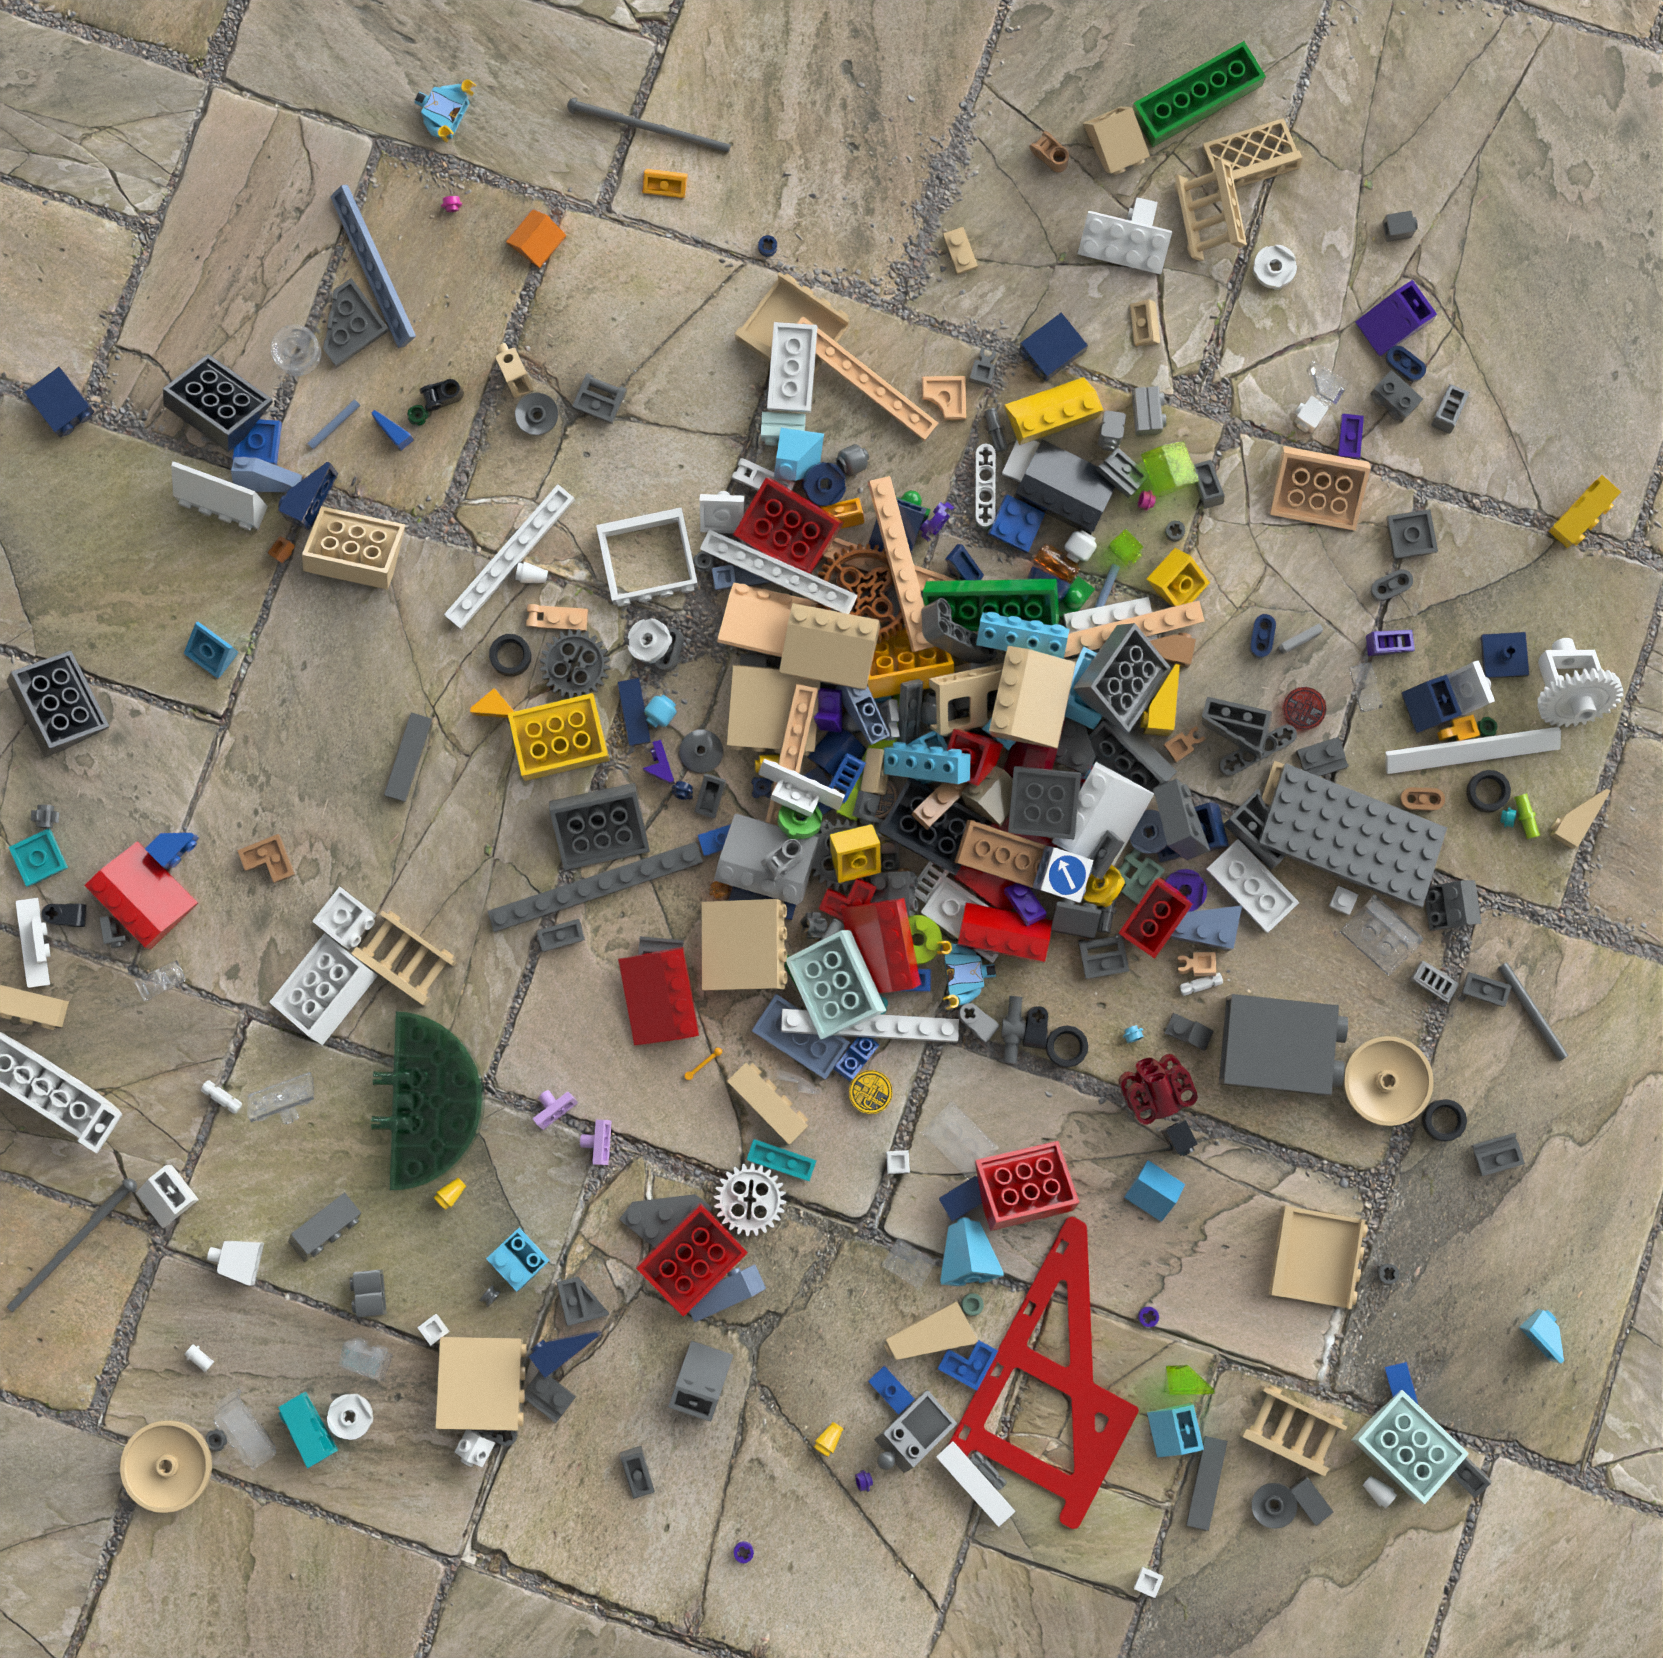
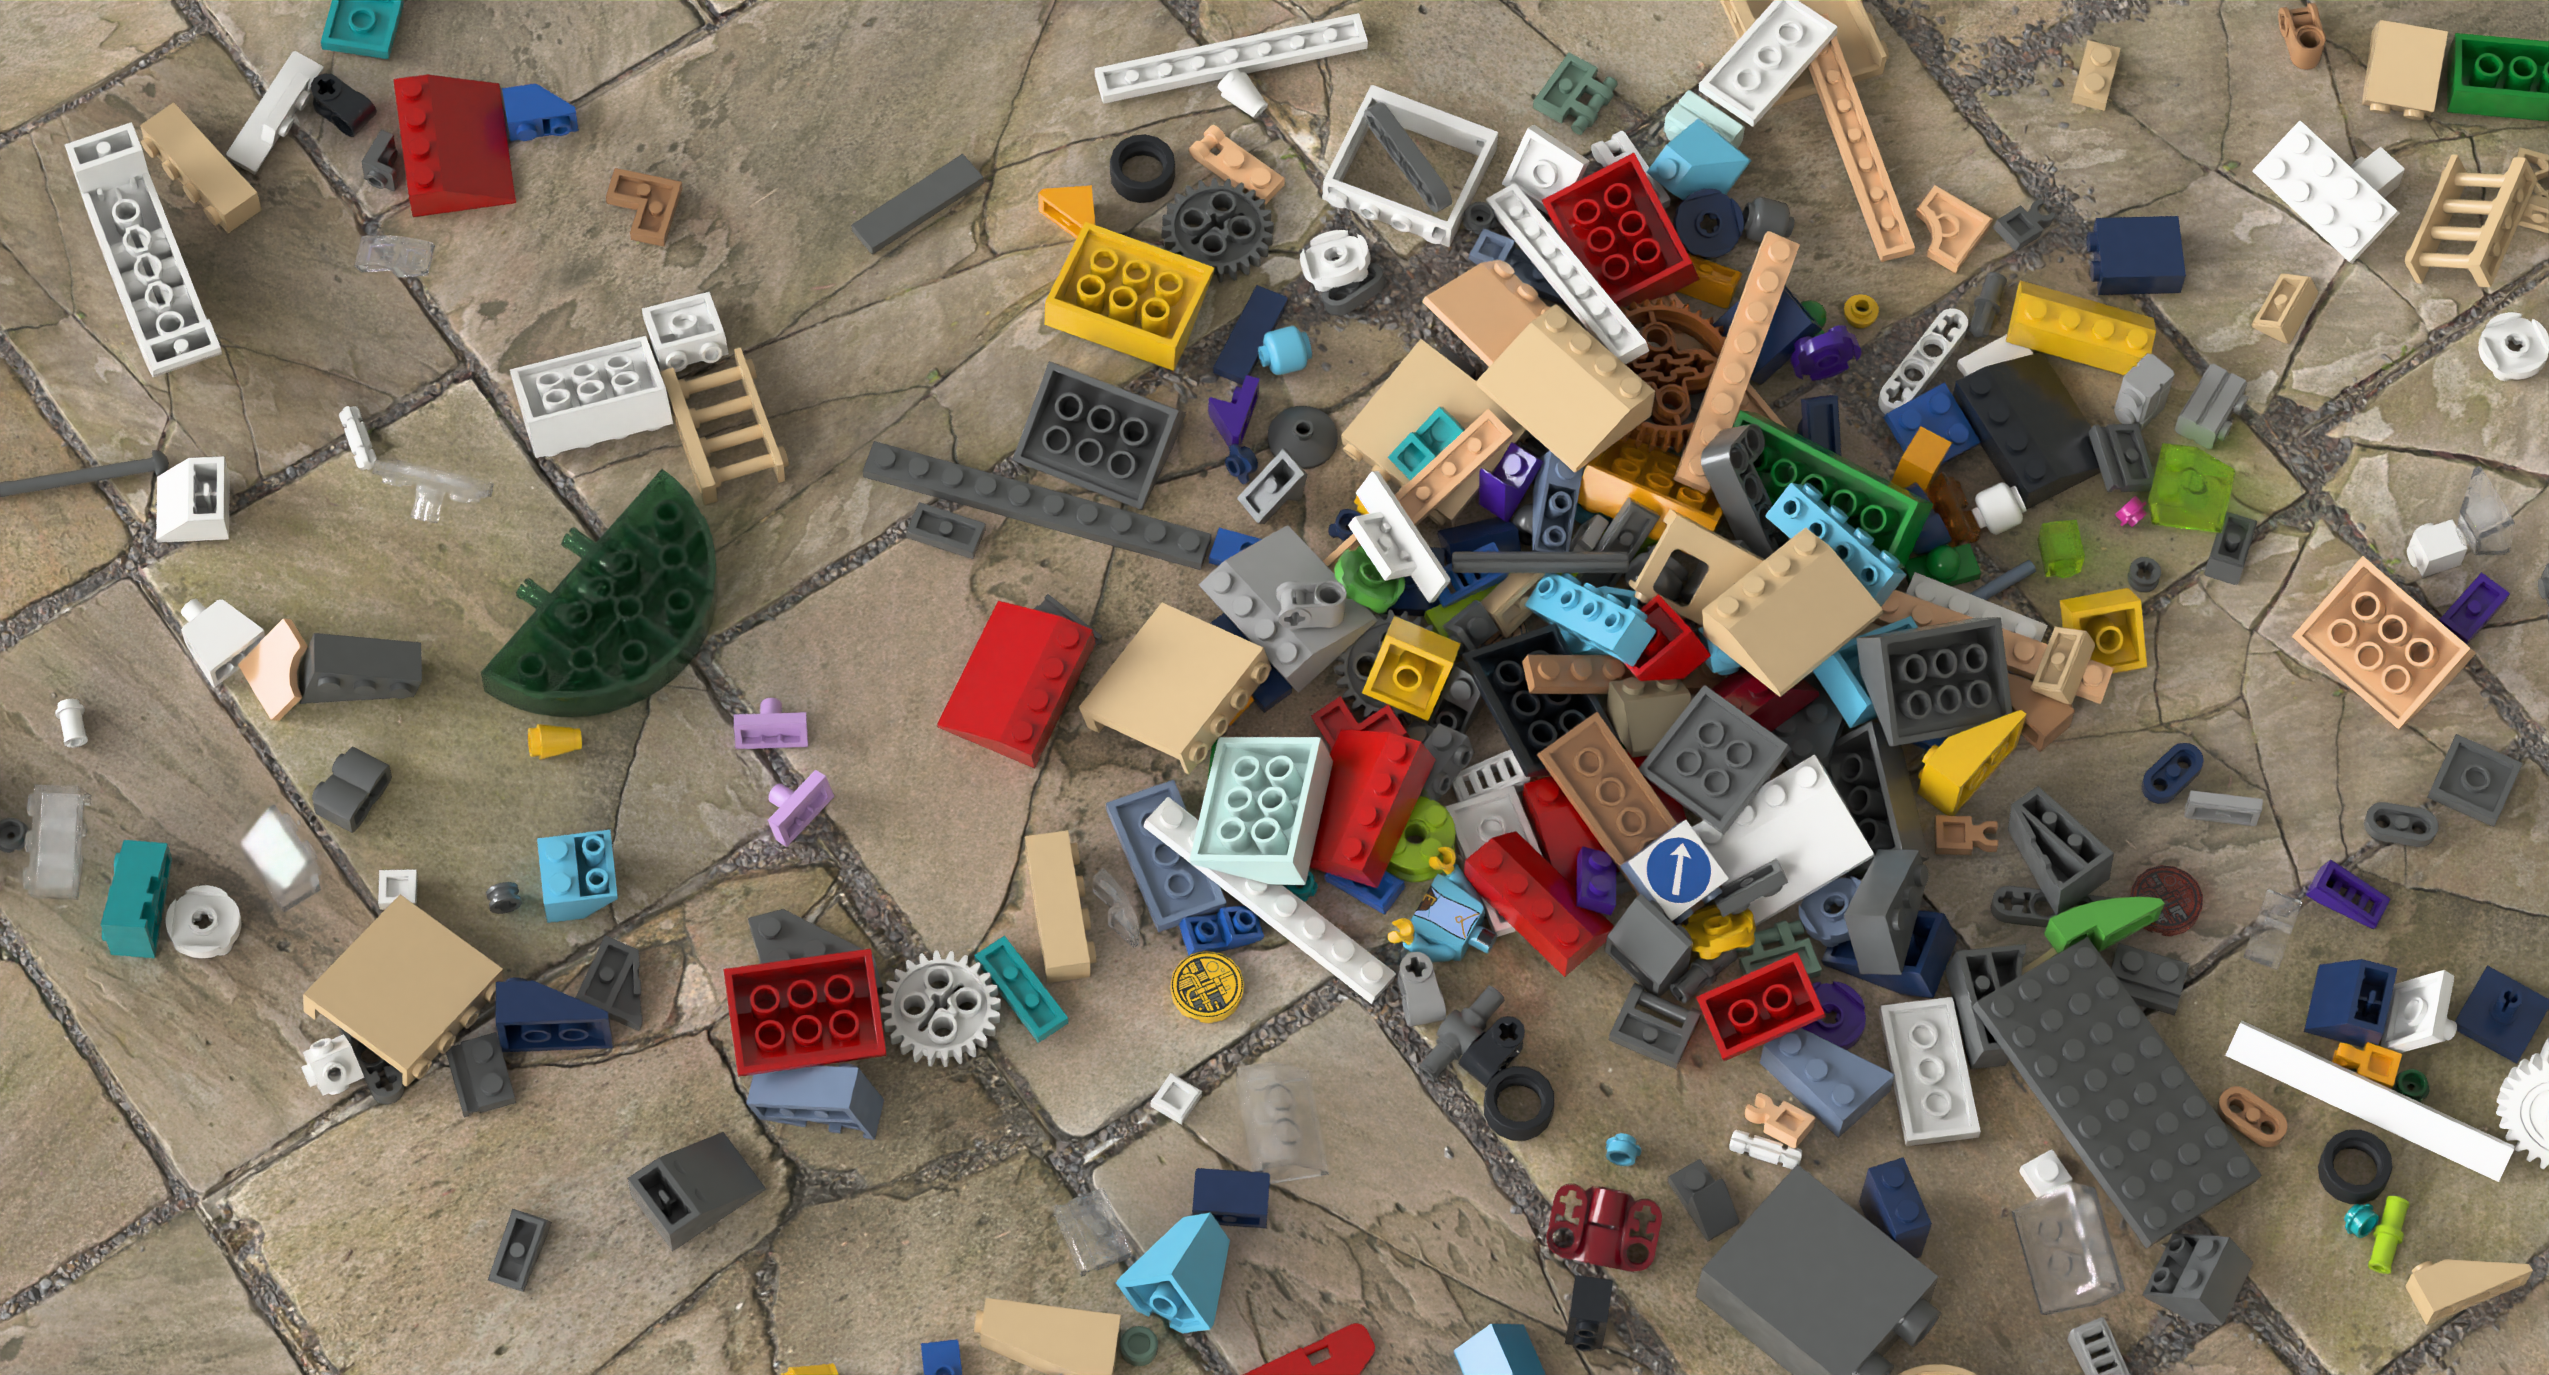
camera: 30 degrees right, 20 degrees down
light orange hinge [685,1047,722,1080] -> none
clear orange plate [708,881,730,899] -> none
dark grey gear [800,912,827,939] -> none
red slope [975,1141,1080,1231] -> none
none -> light nougat tile [238,618,308,721]
none -> dark grey beam [1364,102,1452,213]
none -> teal slope [1388,407,1465,480]
none -> dark grey axle [1451,552,1629,573]
none -> sand green plate [1533,52,1618,135]
none -> yellow plate [1844,294,1879,328]
none -> dark blue brick [1859,1157,1932,1258]
none -> light orange slope [1891,426,1952,494]
none -> tan slope [2030,627,2095,704]
none -> bright green slope [2044,897,2165,954]

